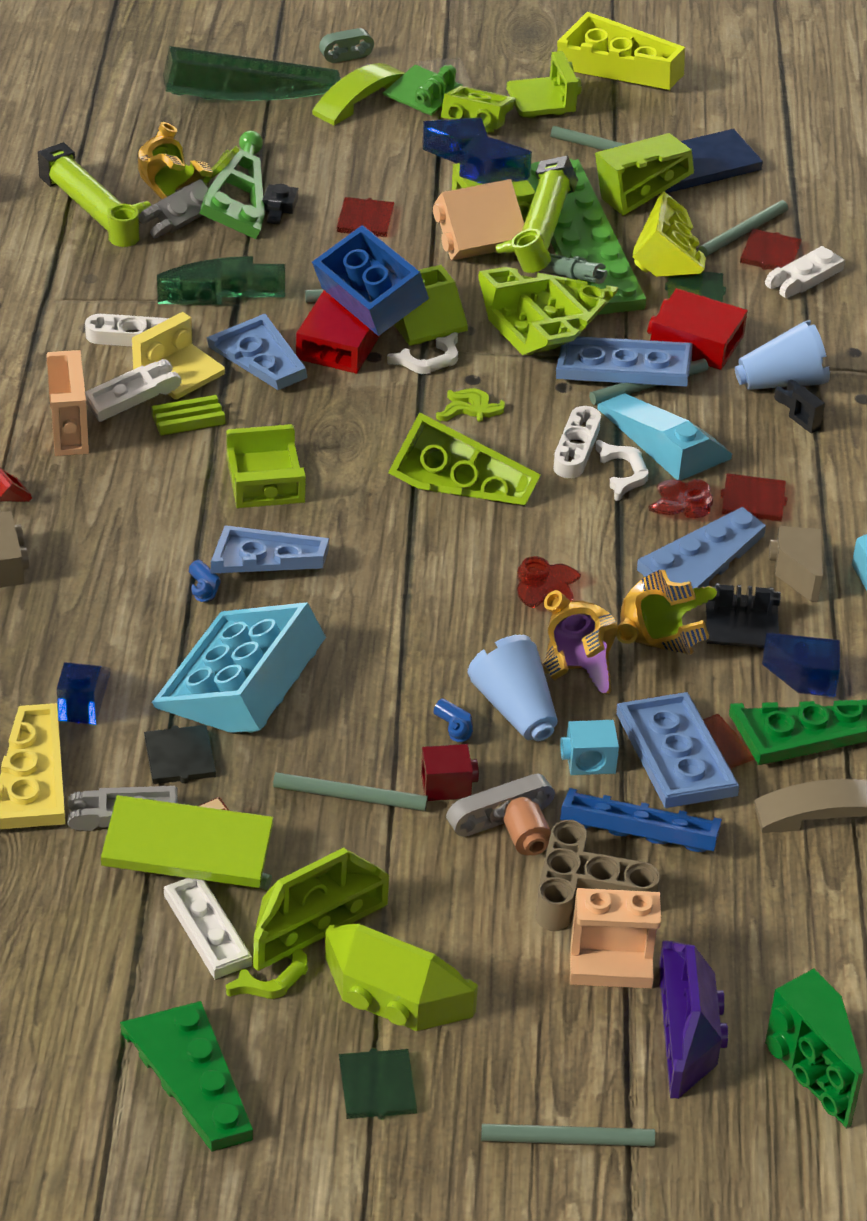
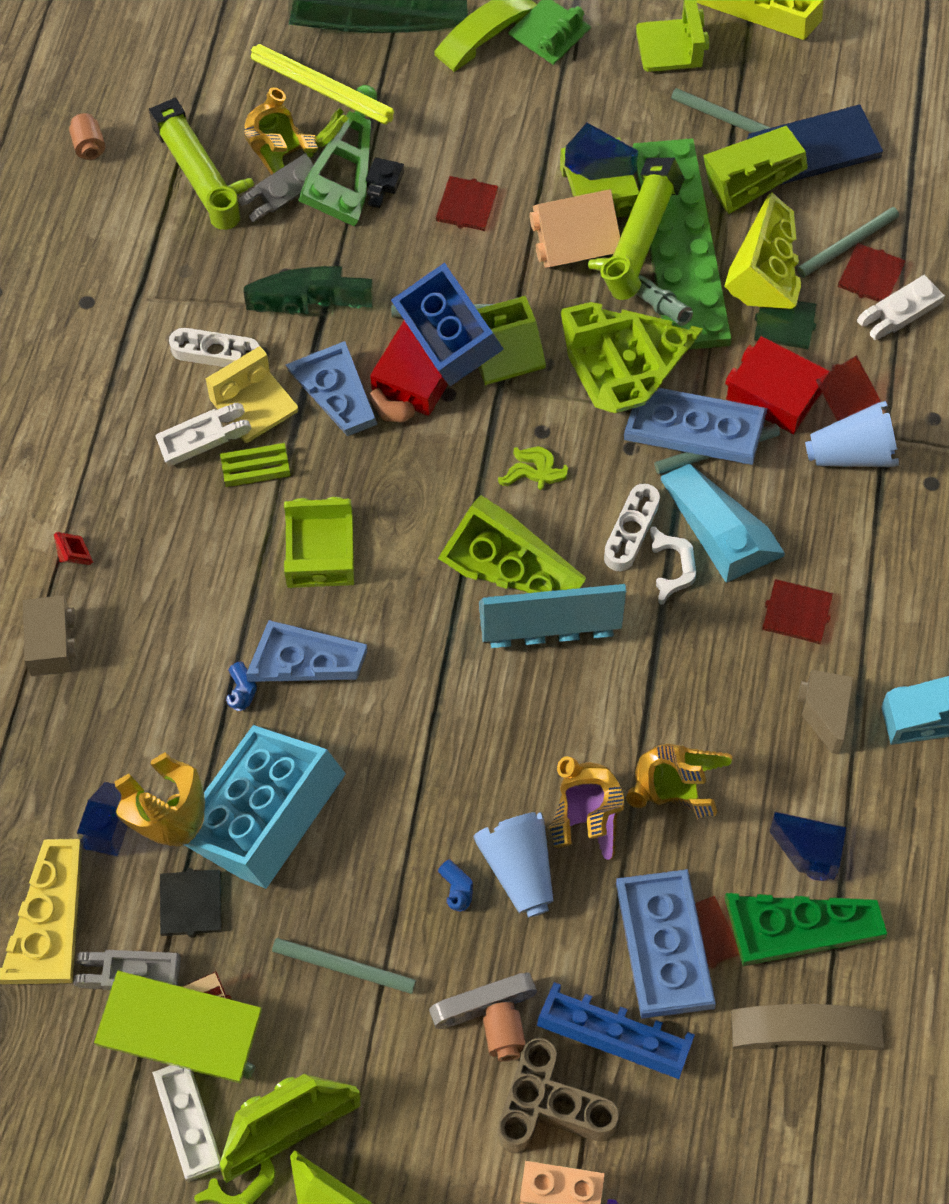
camera: 10 degrees right, 20 degrees up
light nougat panel [47,350,89,456] -> none
white helmet [387,332,458,374] -> none
dark red brick [421,744,479,801] -> none
clear blue slope [422,118,488,164] -> none
lime plate [441,86,515,132] -> none
clear red plate [517,556,581,608] -> none
medium azure brick [560,720,619,775] -> none
medium blue wing [637,507,766,588] -> none
clear red plate [648,479,713,518] -> none
black hinge [706,583,781,649] -> none
black plate [774,380,825,434] -> none
none -> pearl gold piece [114,752,205,846]
none -> neon yellow axle [251,44,394,125]
none -> nougat arm [367,388,415,422]
none -> medium azure slope [479,584,626,648]
none -> clear red piece [816,355,881,421]

